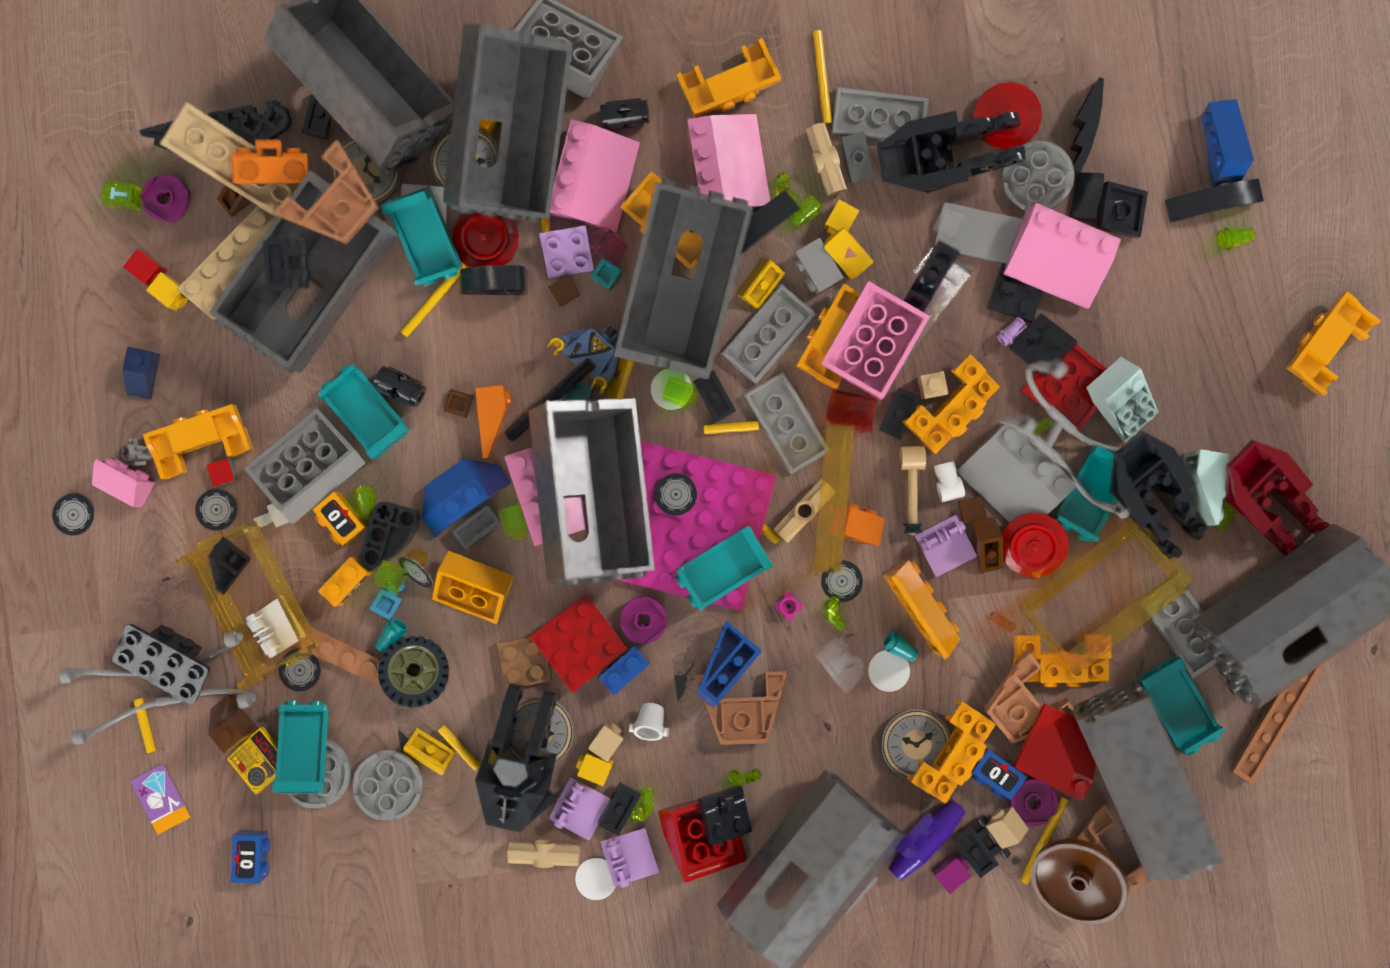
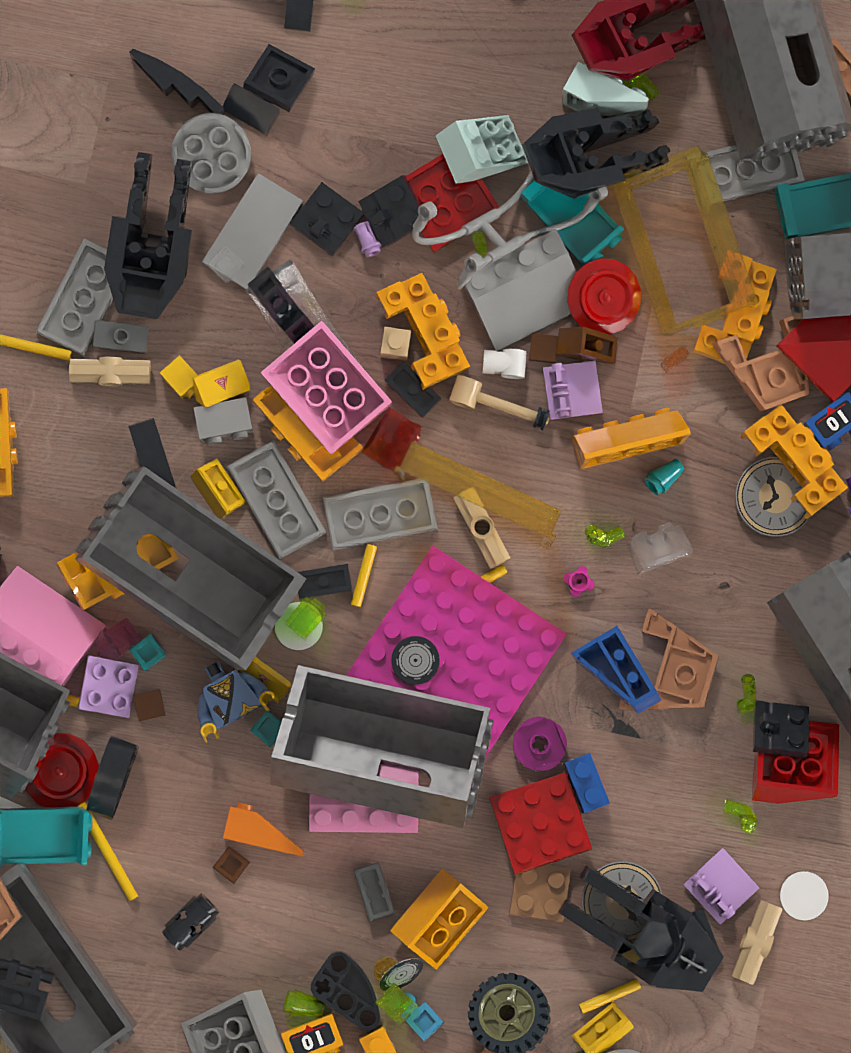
camera: 80 degrees left, 5 degrees down
teal panel [317,364,411,460] -> none
teal cone [375,618,408,653] -> none
blue wedge [422,459,511,537] -> none
clear neon green brick [498,504,529,540] -> none
black axle [505,358,596,441] -> none
yellow brick [575,750,613,786] -> none
tan brick [588,722,625,762] -> none
black plate [597,782,641,836] -> none
lavender hinge [601,828,659,888] -> none
white piece [629,703,669,741] -> none
teal panel [674,525,773,611] -> none
bright pink slope [687,114,770,209] -> none
clear neon green arm [774,172,800,203] -> none
clear neon green cone [789,194,823,229] -> none
sticker [821,560,863,602] -> none
orange brick [829,503,885,546] -> none
white sticker [868,650,910,692] -> none
red piece [973,82,1042,150] -> none
bright pink slope [1003,203,1121,309] -> none

